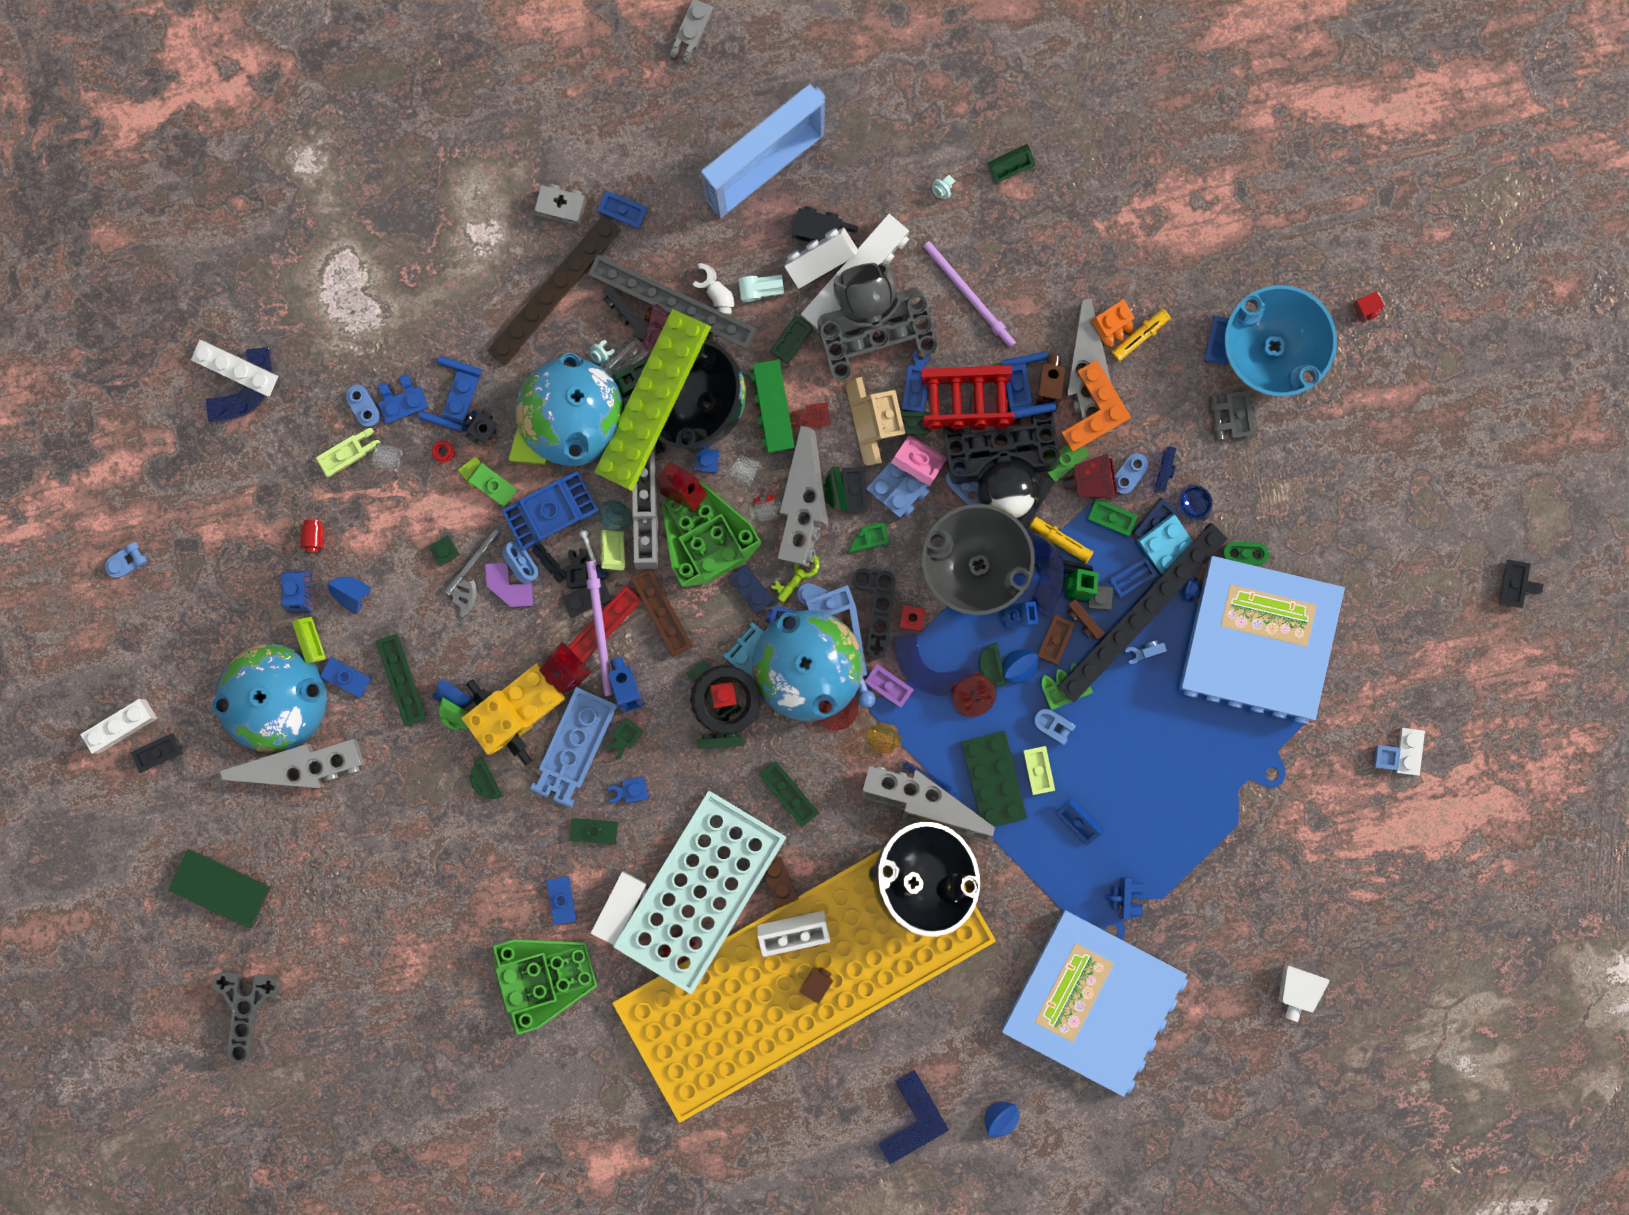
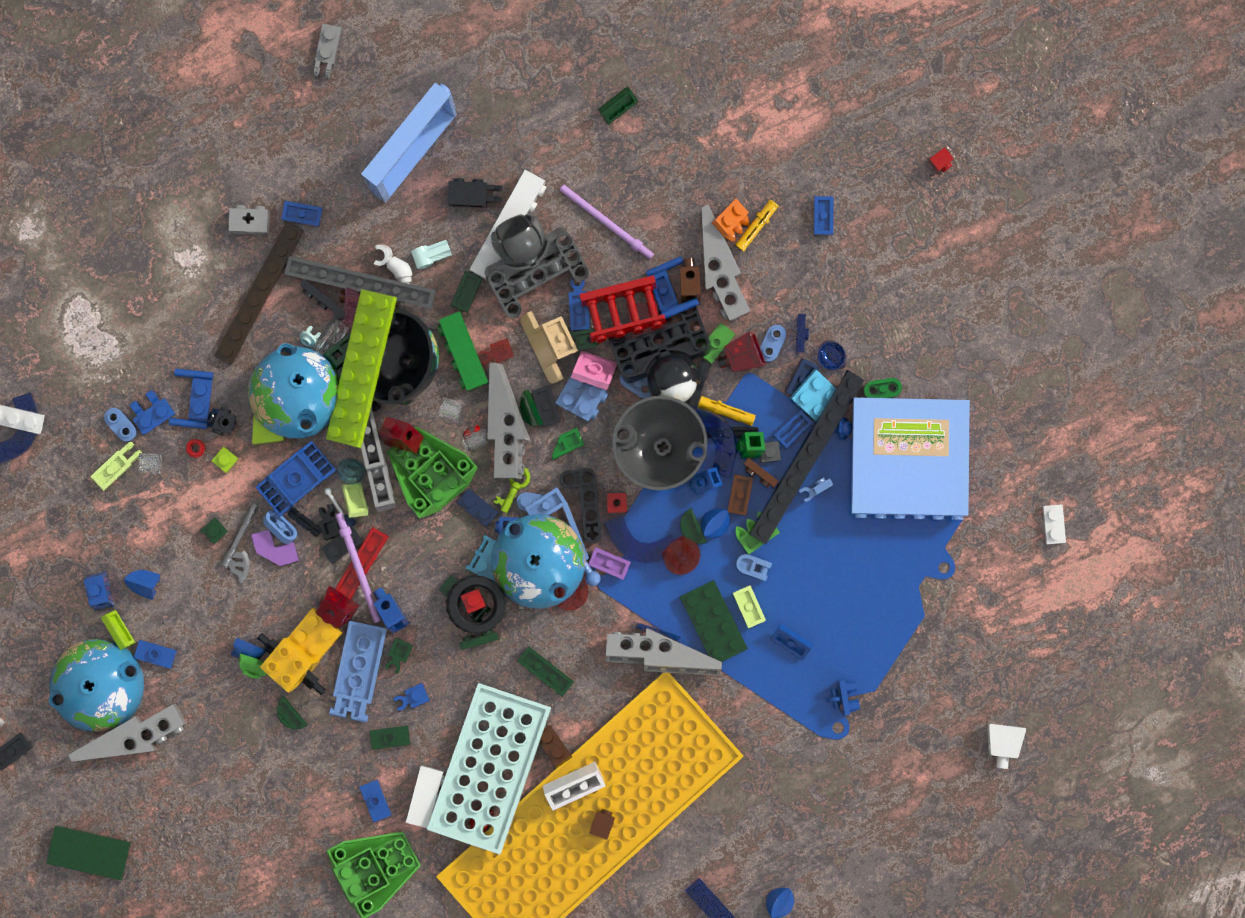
camera: 10 degrees left, 0 degrees up
red brick [300,520,324,553] -> none
dark green plate [376,633,427,726] -> none
bright green plate [468,462,517,507] -> none
reddish brown plate [630,569,693,657] -> none
blue plate [694,449,720,474] -> none
white brick [784,227,858,289] -> none
clear yellow head [867,722,902,754] -> none
black piece [869,822,980,936] -> none
light aqua plate [932,175,955,199] -> none
light blue panel [1001,909,1188,1097] -> none
orange plate [1061,360,1132,453] -> none
green plate [1087,498,1138,537] -> none
dark grey plate [1209,391,1255,441] -> none
dark azure piece [1225,285,1337,396] -> none
medium blue plate [1374,745,1401,770] -> none
black plate [1499,559,1544,608] -> none

